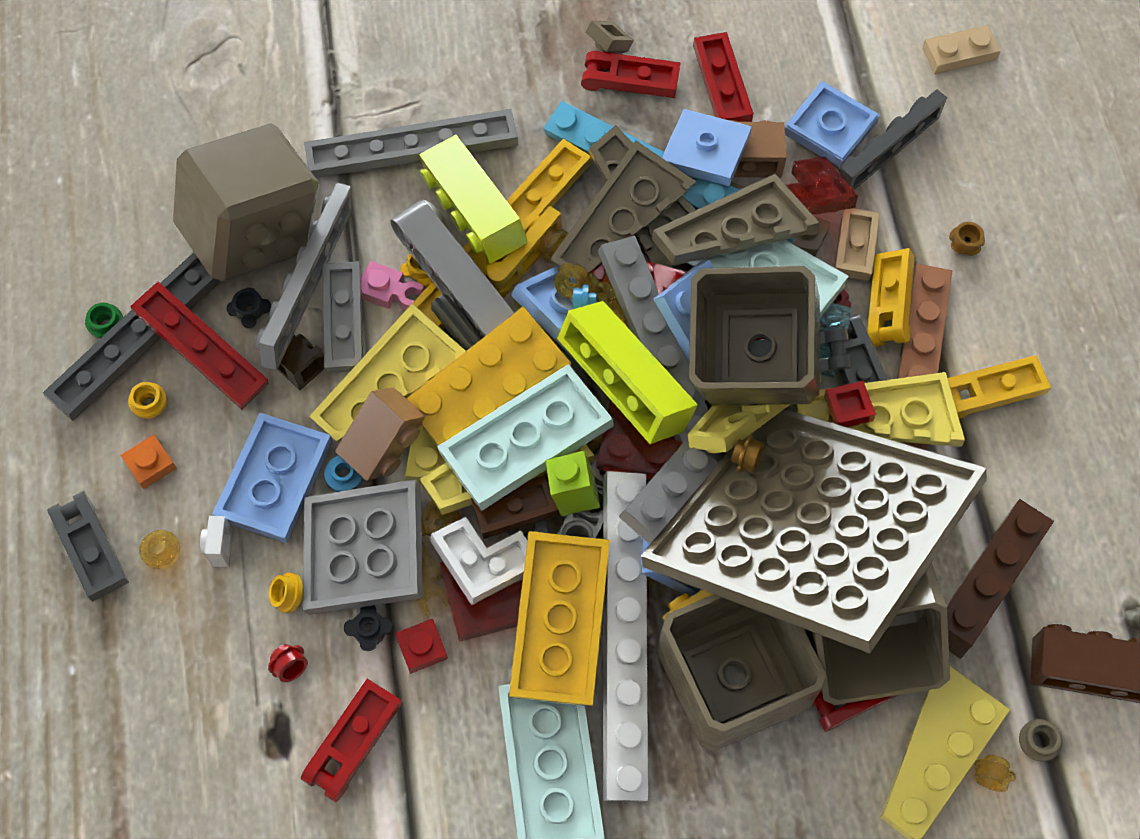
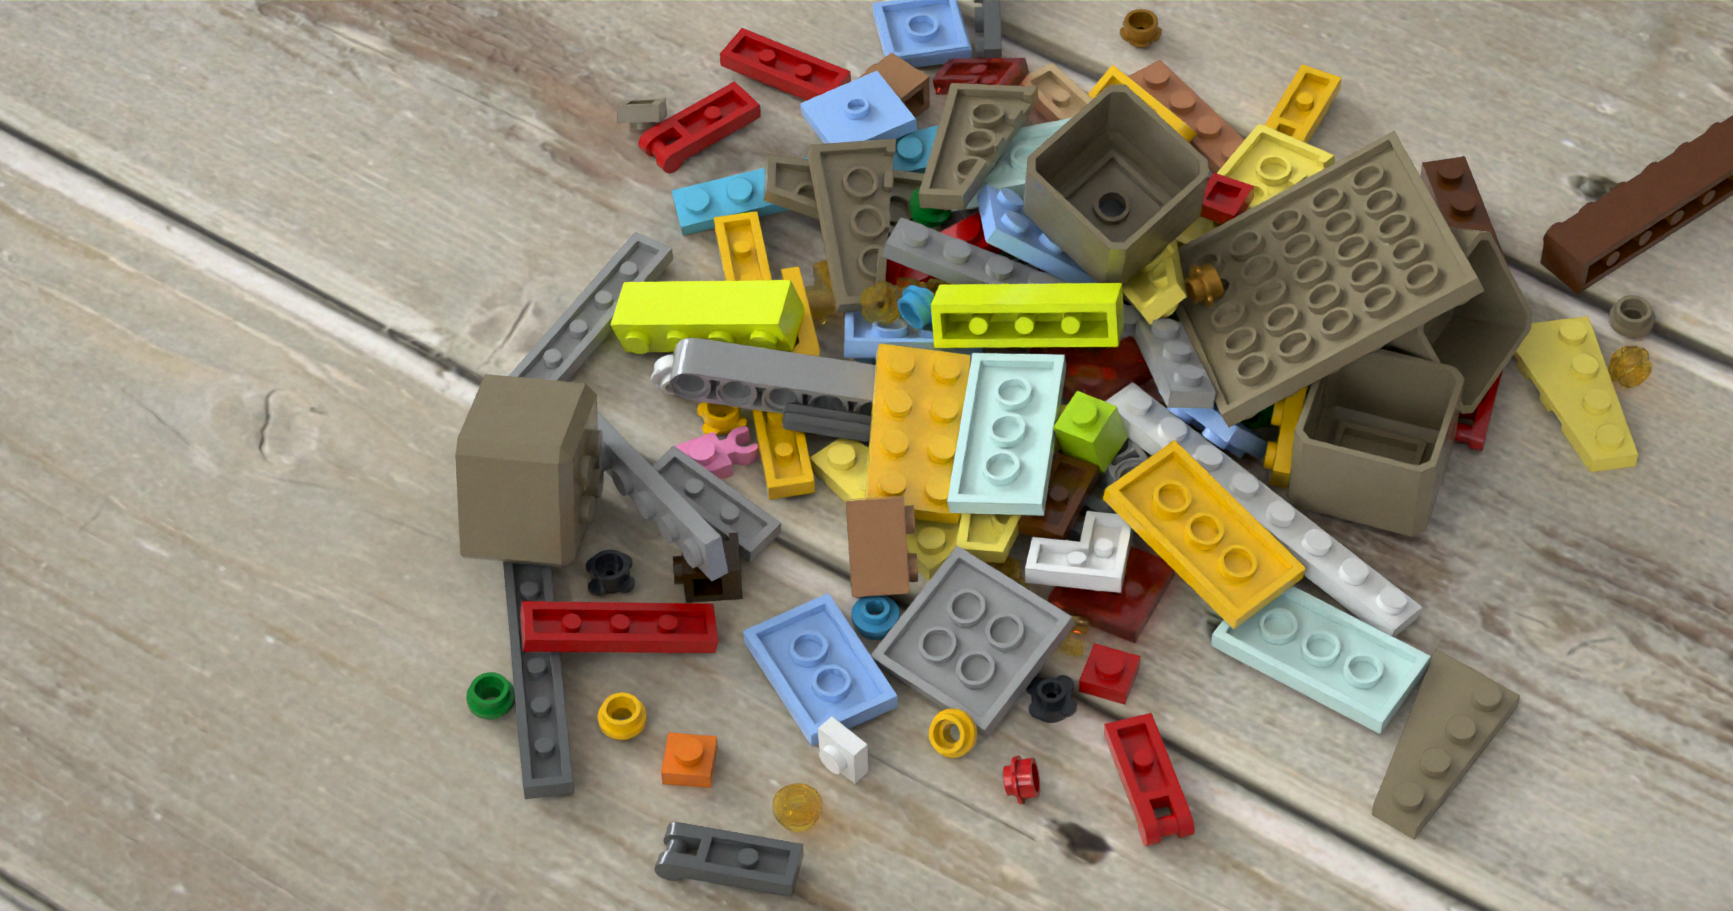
camera: 45 degrees left, 15 degrees down
light yellow wing [309,304,466,443] -> none

